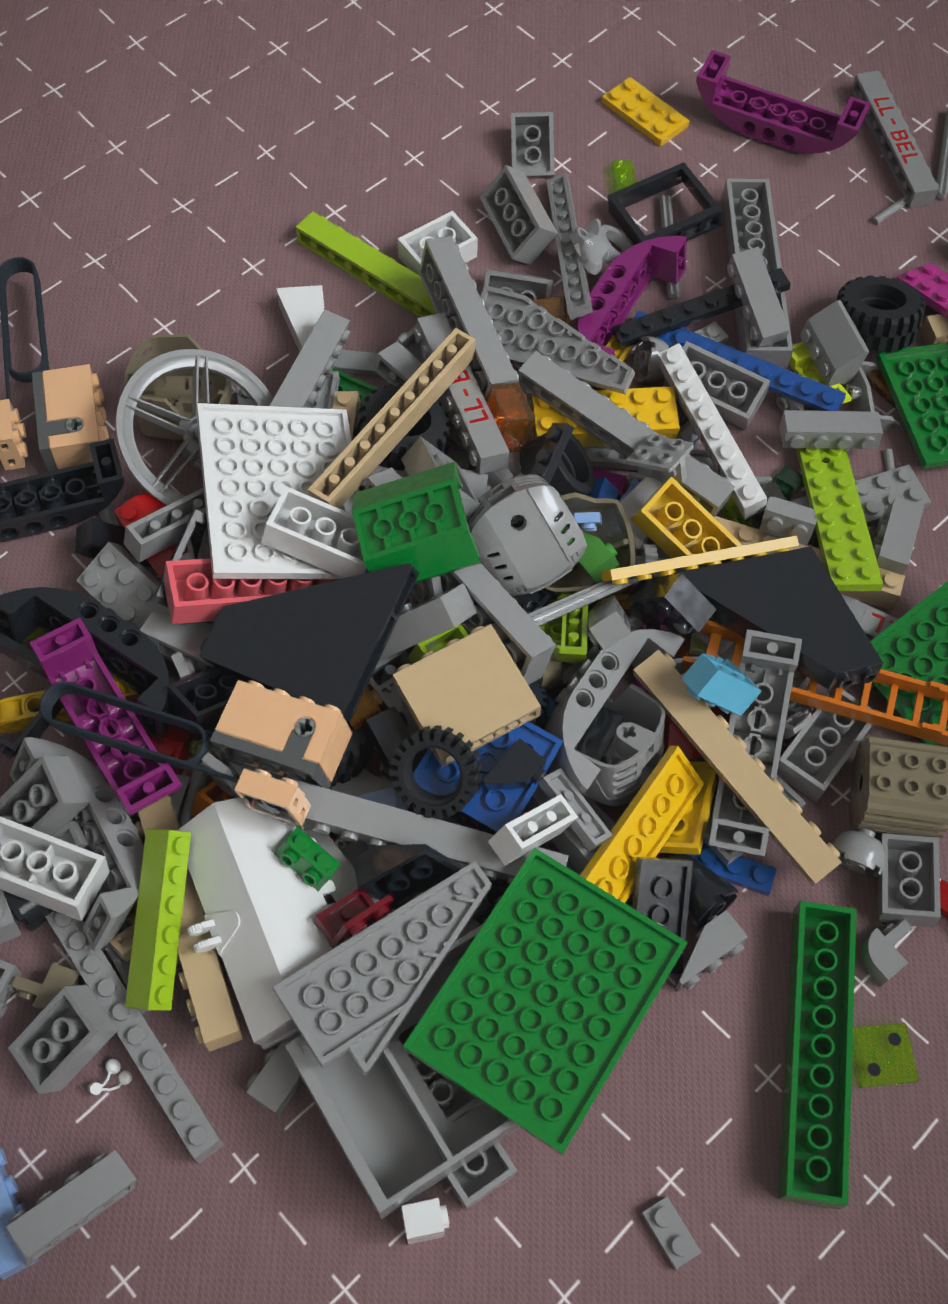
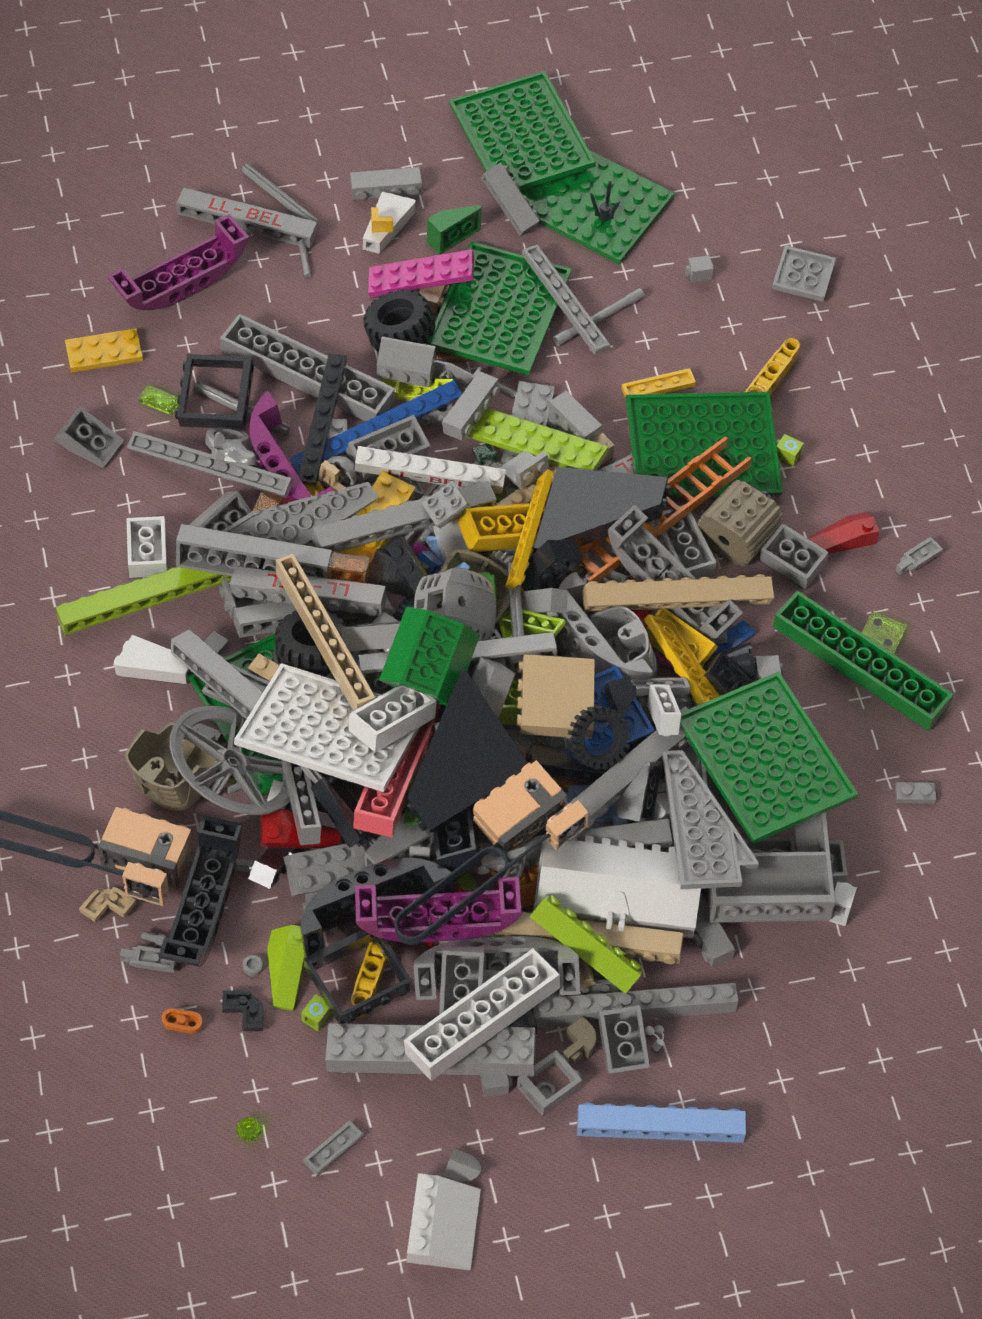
camera: 60 degrees left, 5 degrees down
light grey brick [6,1150,136,1267] -> none
green bracket [274,827,341,891] -> none
dark red bracket [313,888,394,948] -> none
light grey brick [480,165,558,265] -> none
medium azure wedge [681,653,762,716] -> none
light grey brick [727,247,790,347] -> none
light grey cylinder [832,828,886,878] -> none
light grey brick [861,920,912,987] -> none
none -> tan plate [319,460,347,491]

